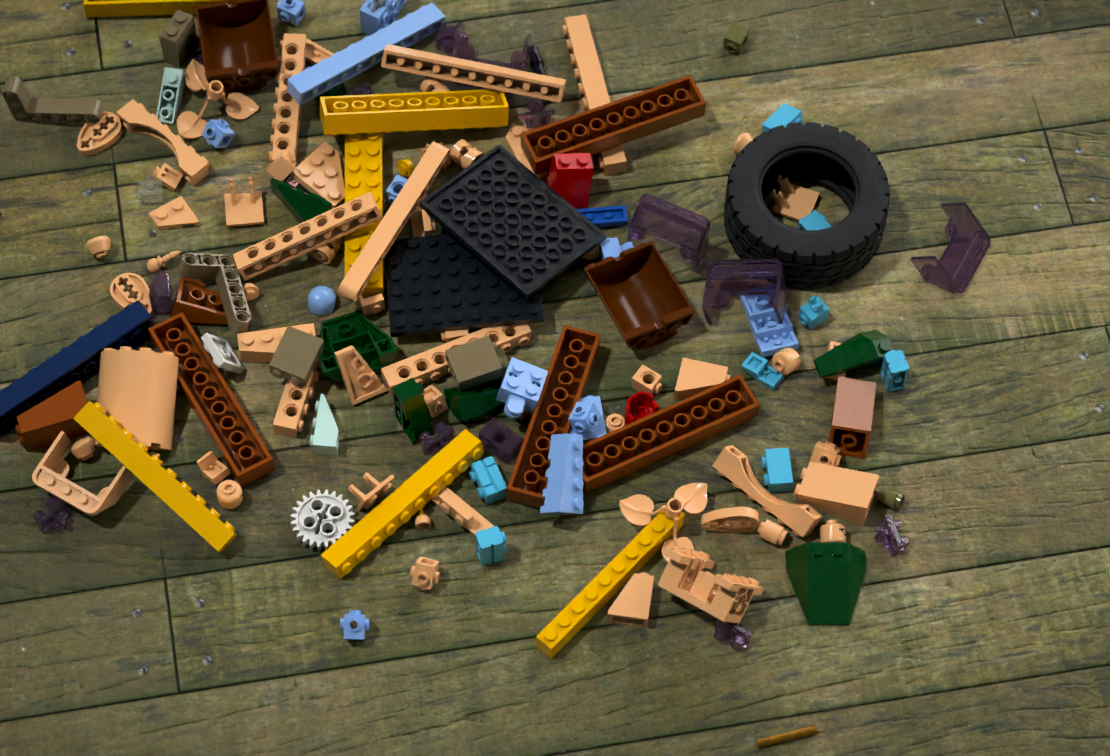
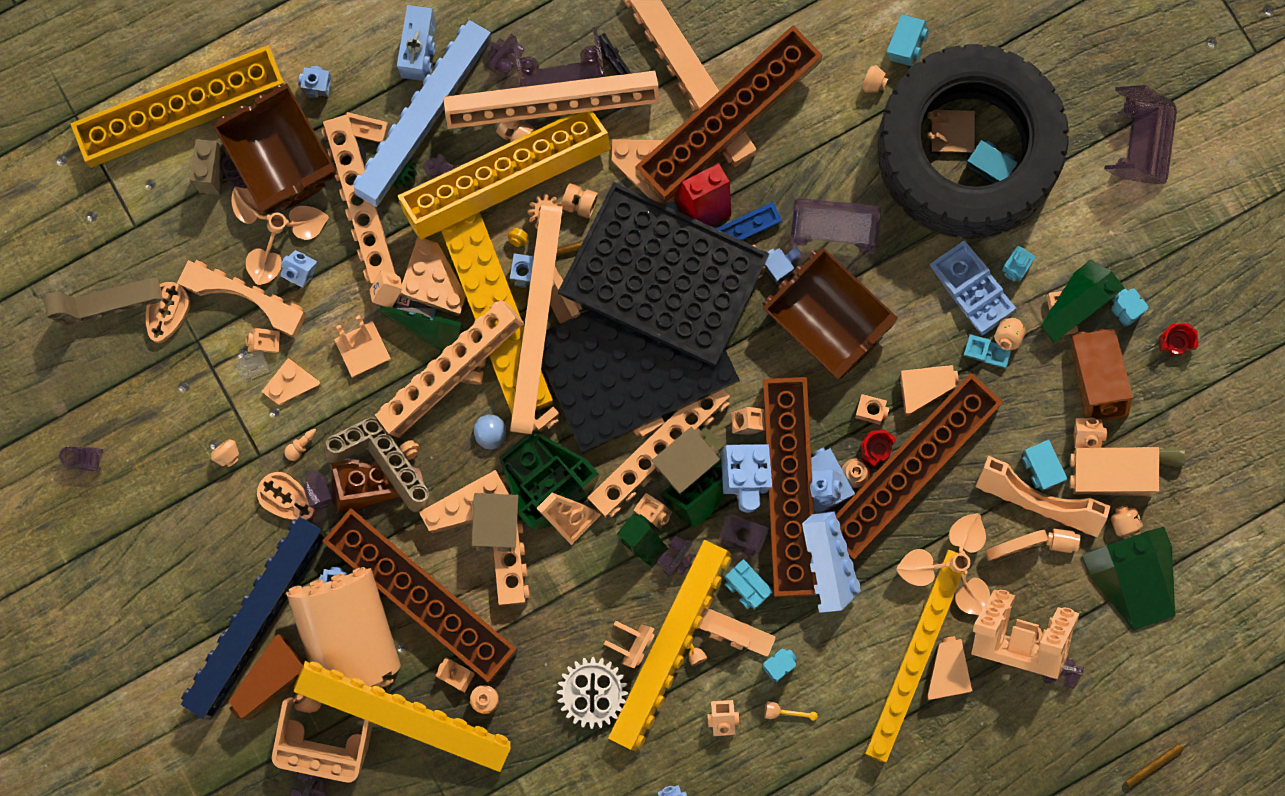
camera: 10 degrees left, 20 degrees up
light aqua slope [156,67,186,124] -> none
white plate [201,333,245,374] -> none
light aqua slope [310,393,340,456] -> none
hips [518,98,555,129] -> none
clear purple windscreen [702,259,786,325] -> none
clear purple hips [874,515,910,556] -> none
none -> light nougat brick [731,407,765,436]
none -> hinge [764,701,818,721]
none -> red hair [1159,323,1199,356]

